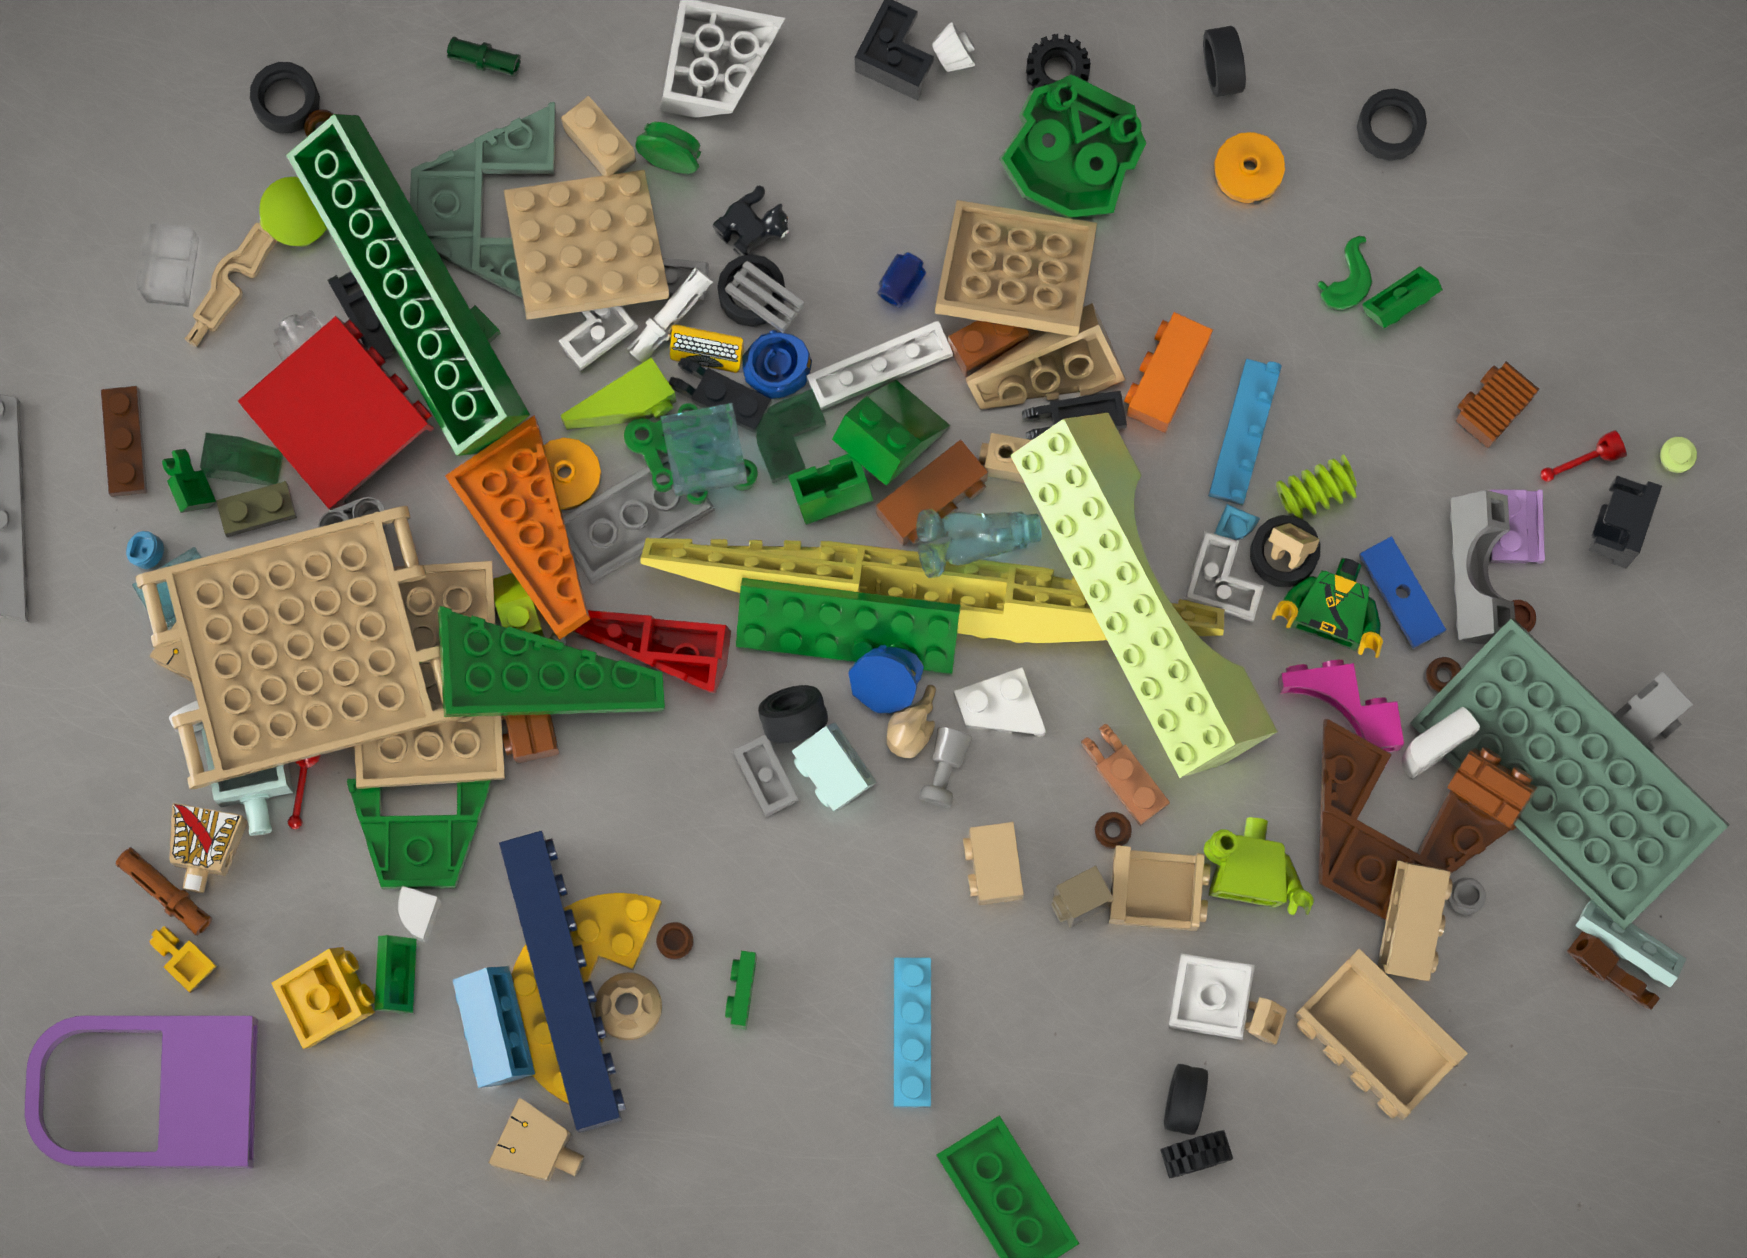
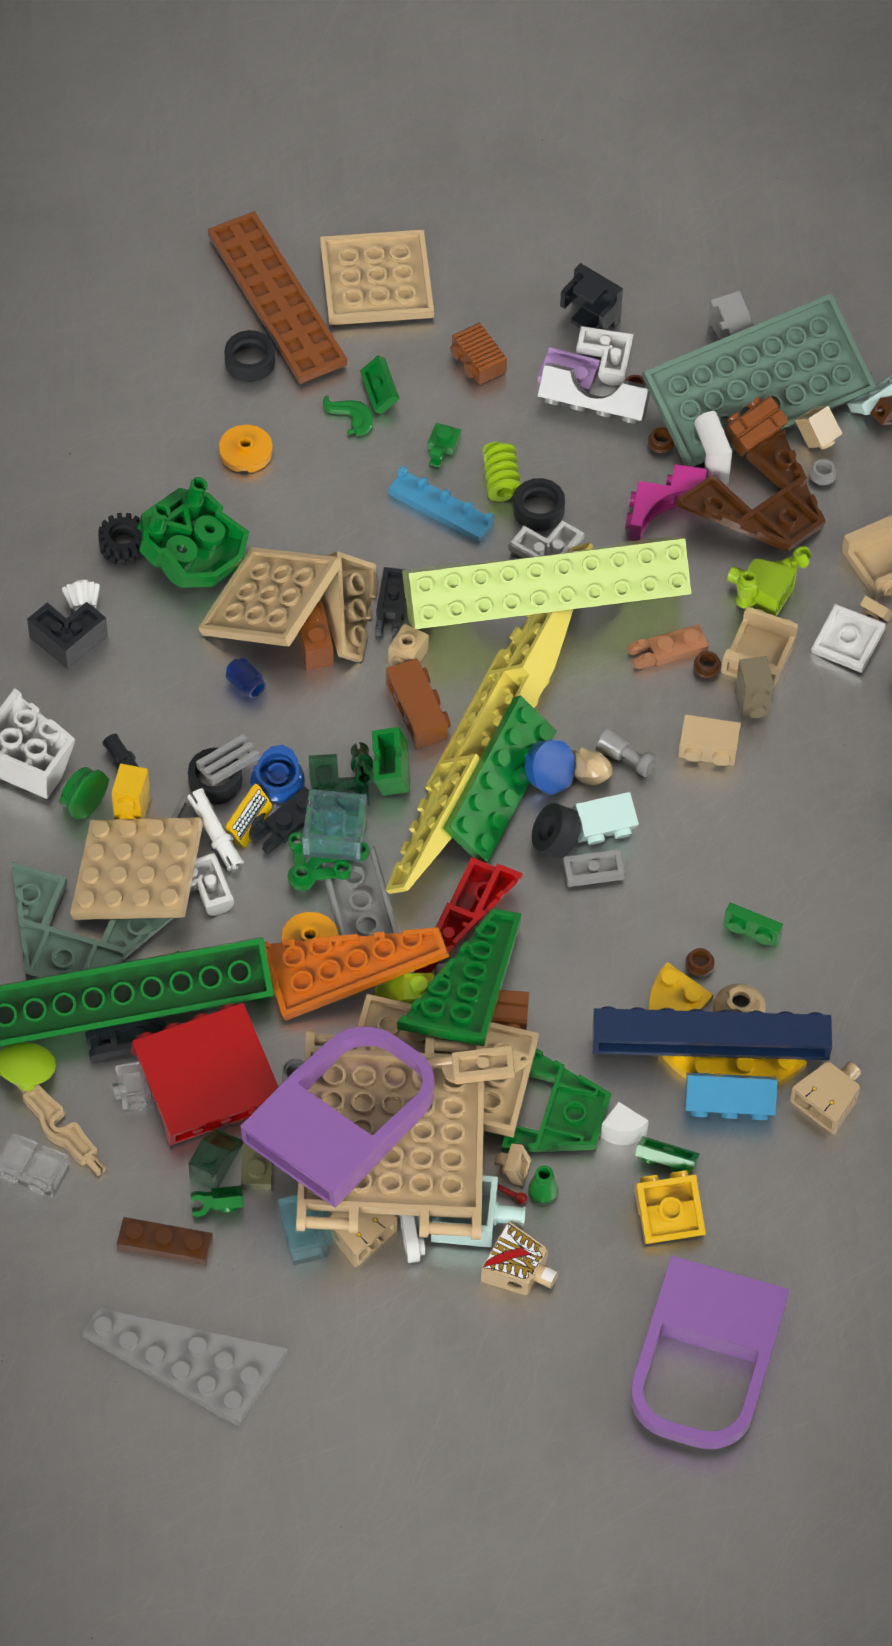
camera: 75 degrees left, 20 degrees down
dark orange pin [115,847,213,936] -> none
dark azure tile [126,531,164,569] -> none
yellow plate [149,926,217,993] -> none
lime slope [560,357,677,430] -> none
tan brick [561,96,636,177] -> none
black animal [713,185,789,256] -> none
white plate [806,321,953,411] -> none
green slope [832,380,951,486] -> none
medium azure plate [894,958,931,1108] -> none
clear light blue piece [916,509,1041,578] -> none
white wing [953,667,1046,737] -> none
orange brick [1124,312,1213,433] -> none
black tyre [1203,26,1246,97] -> none
medium azure tile [1214,504,1260,540] -> none
tan tile [1268,523,1320,569] -> none
torso [1271,558,1383,658] -> none
blue tile [1359,536,1446,649] -> none
tan brick [1377,860,1453,981] -> none
red hinge [1540,430,1627,482] -> none
yellowish green plate [1660,437,1697,473] -> none
none -> black pin [102,733,139,770]
none -> yellow brick [112,764,151,820]
none -> dark orange plate [208,211,347,384]
none -> medium lavender window [240,1027,435,1208]
none -> tan plate [320,229,434,325]
none -> dark green pin [351,742,373,786]
none -> tan plate [412,1046,533,1088]
none -> green plate [427,423,461,468]
none -> tan tile [494,1144,532,1186]
none -> green cone [528,1165,558,1203]
none -> white brick [576,326,633,386]
none -> tan brick [795,406,842,450]

